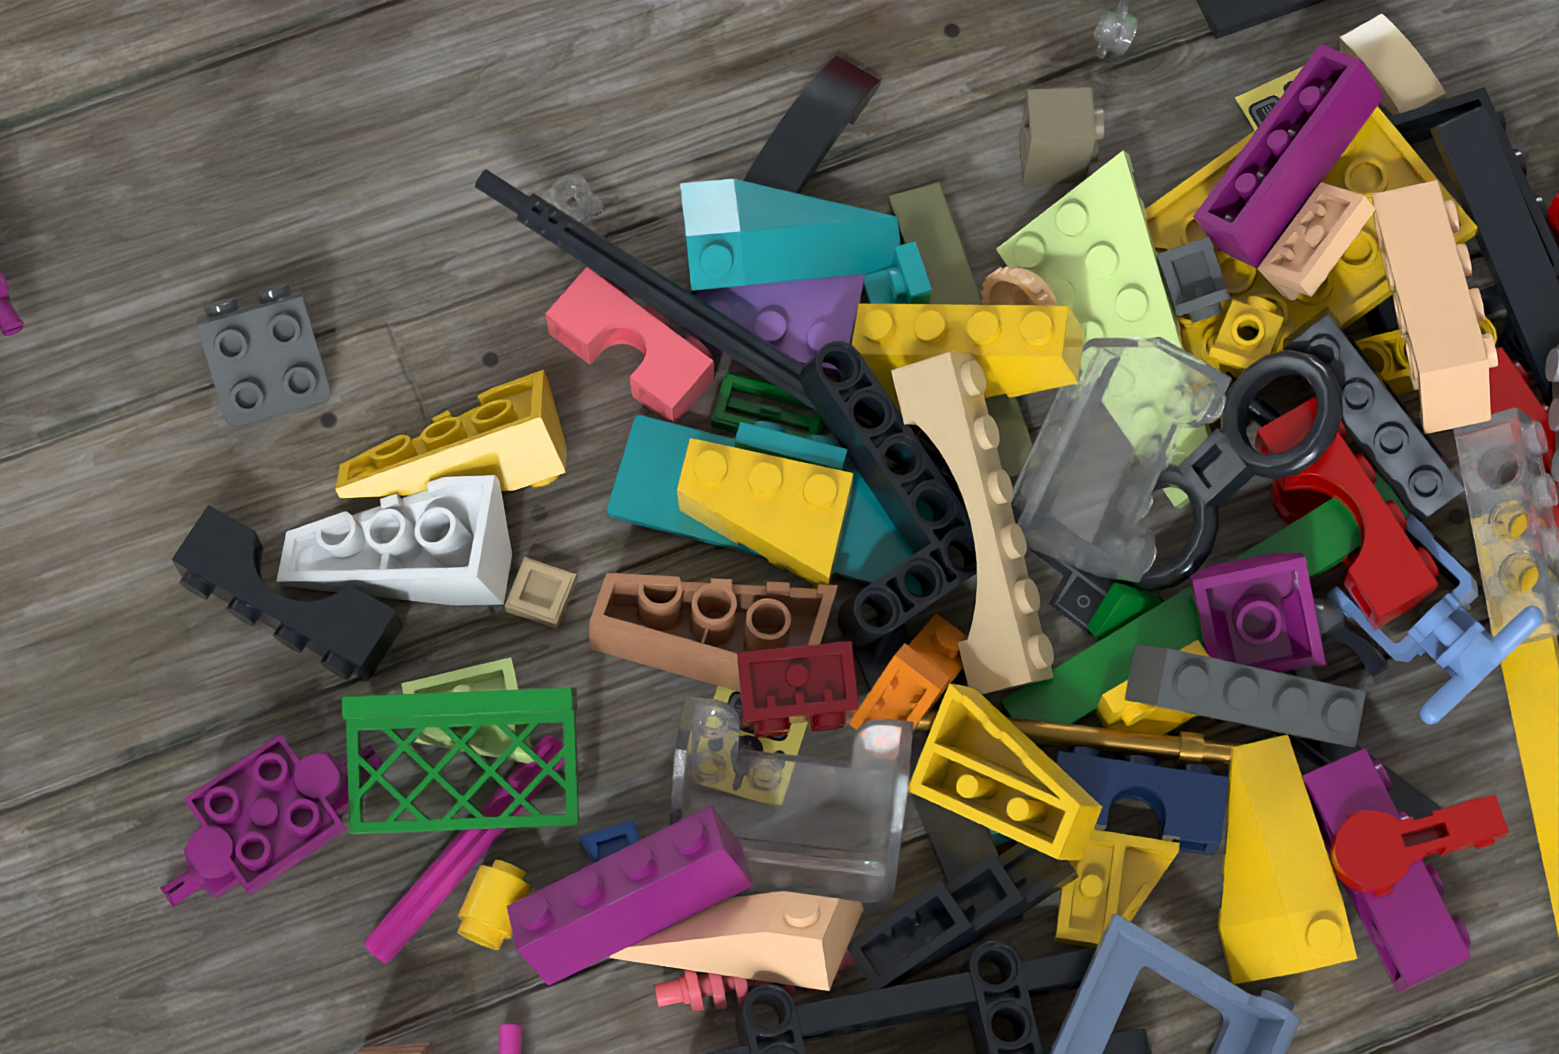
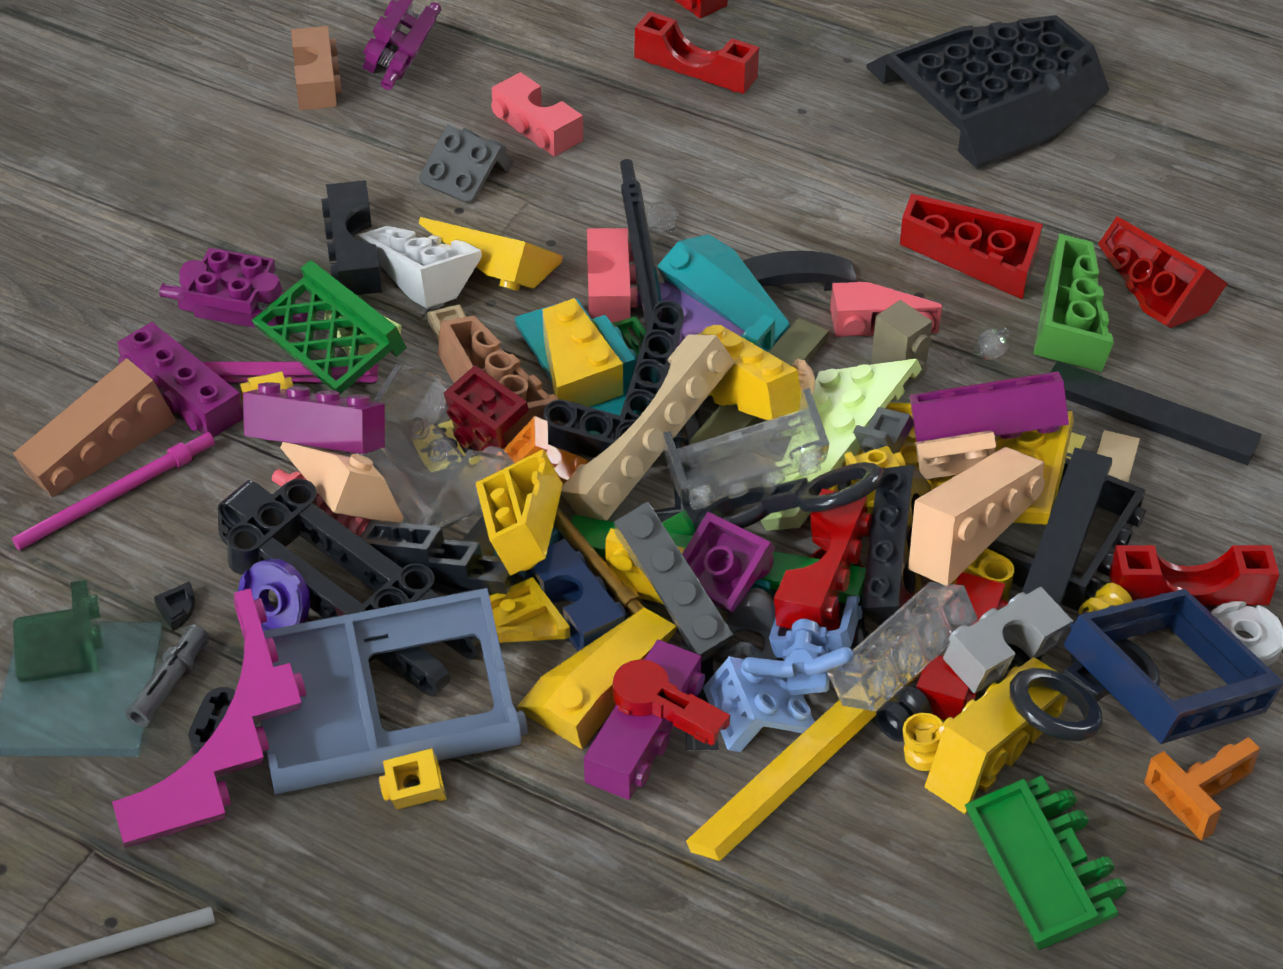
camera: 50 degrees right, 25 degrees down
none -> magenta brick [117,322,244,437]
none -> coral arch [491,72,583,157]
none -> light blue bracket [703,656,815,752]
none -> coral slope [830,282,942,337]

